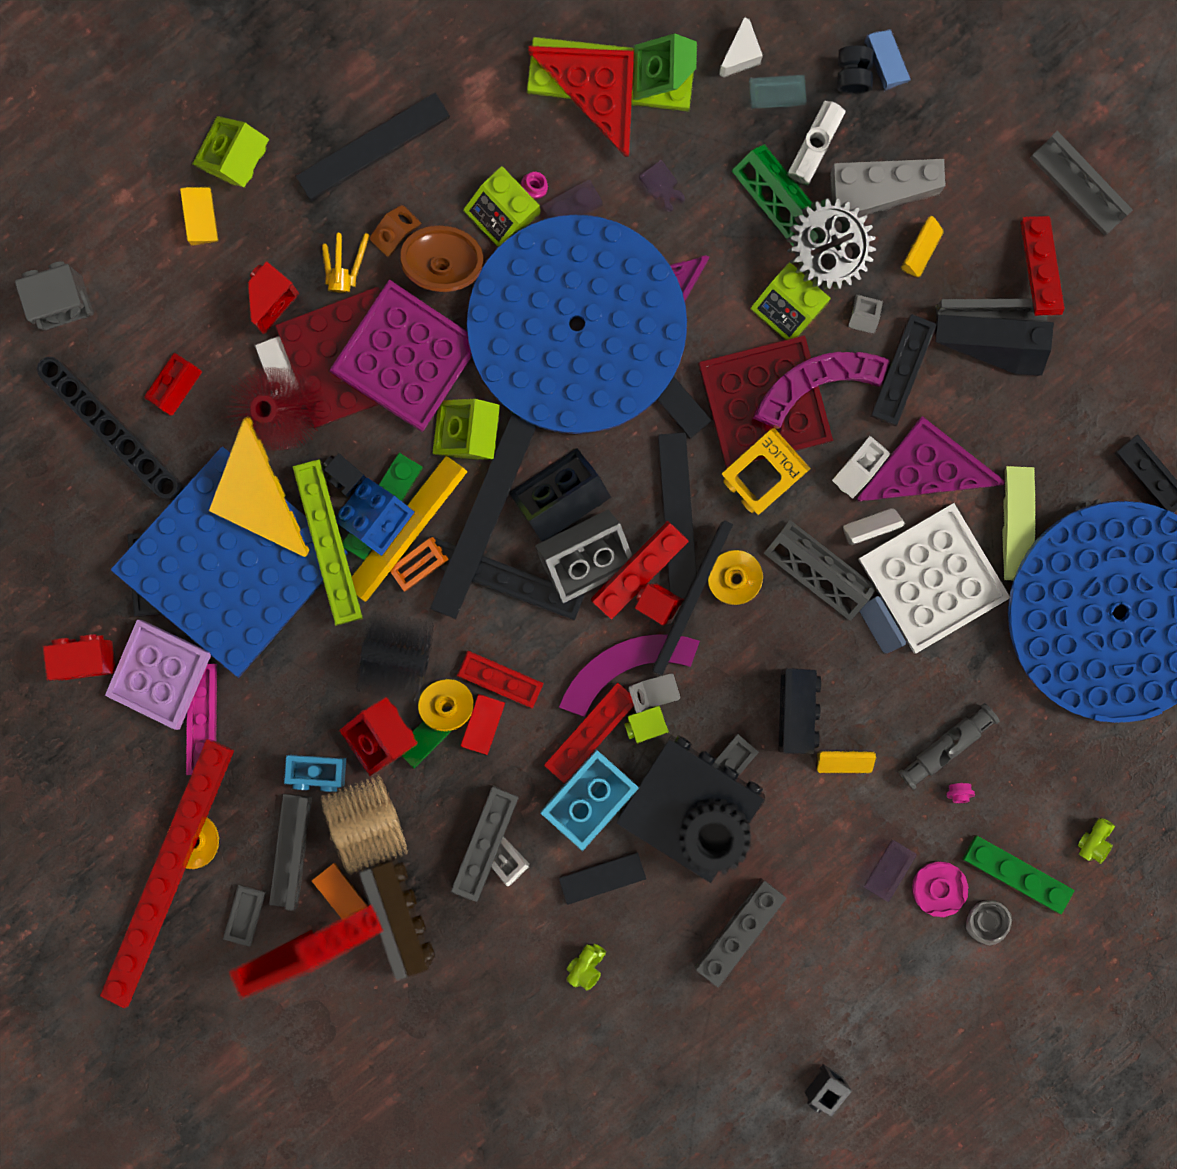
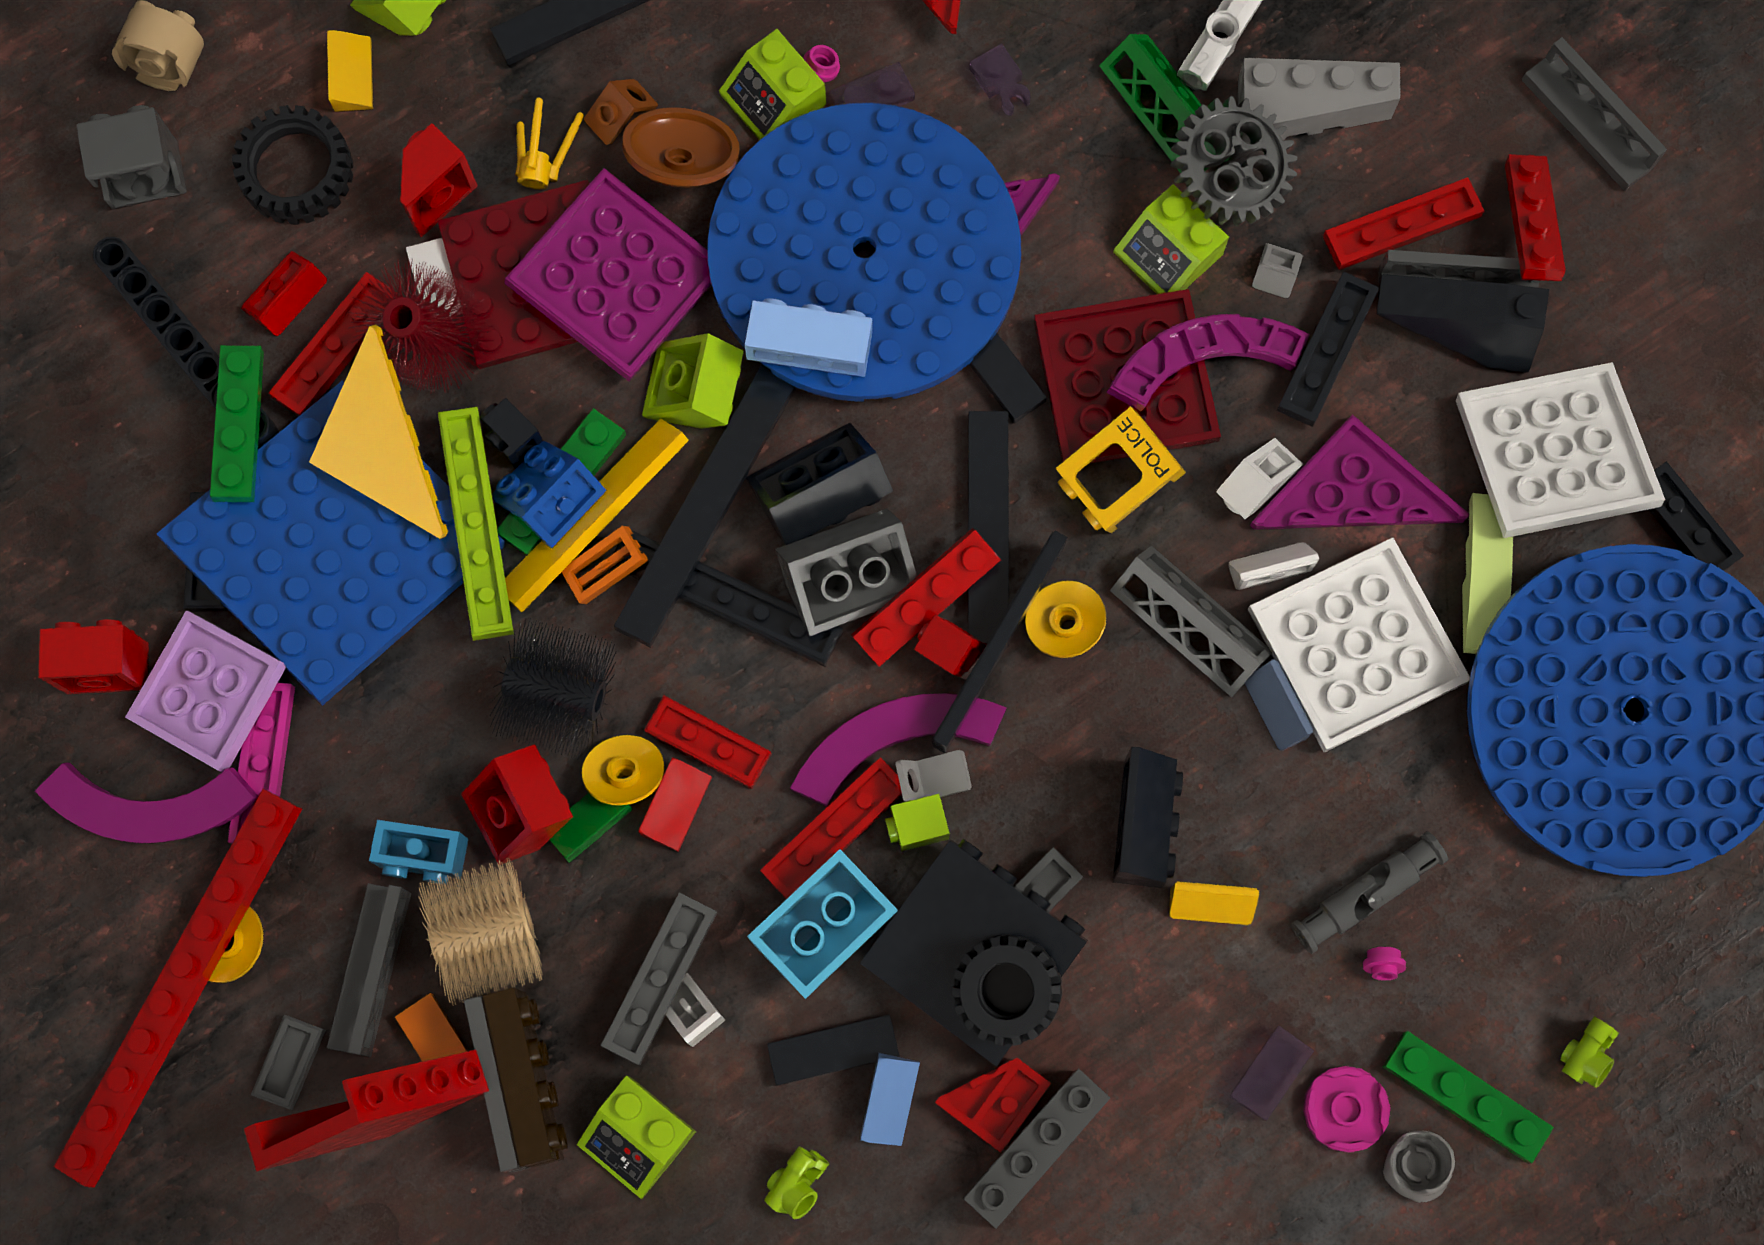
camera: 10 degrees right, 10 degrees down
yellow slope [901,216,943,278] -> none
none -> magenta tile [35,763,258,843]
none -> tan brick [112,0,204,91]
none -> green plate [210,345,264,502]
none -> black tyre [232,105,354,225]
none -> red plate [269,272,399,416]
none -> lime slope [577,1076,697,1199]
none -> light blue brick [745,298,872,377]
none -> medium blue slope [860,1053,920,1146]
none -> red wing [935,1058,1051,1153]
none -> red plate [1323,177,1484,270]
none -> white plate [1456,362,1665,538]

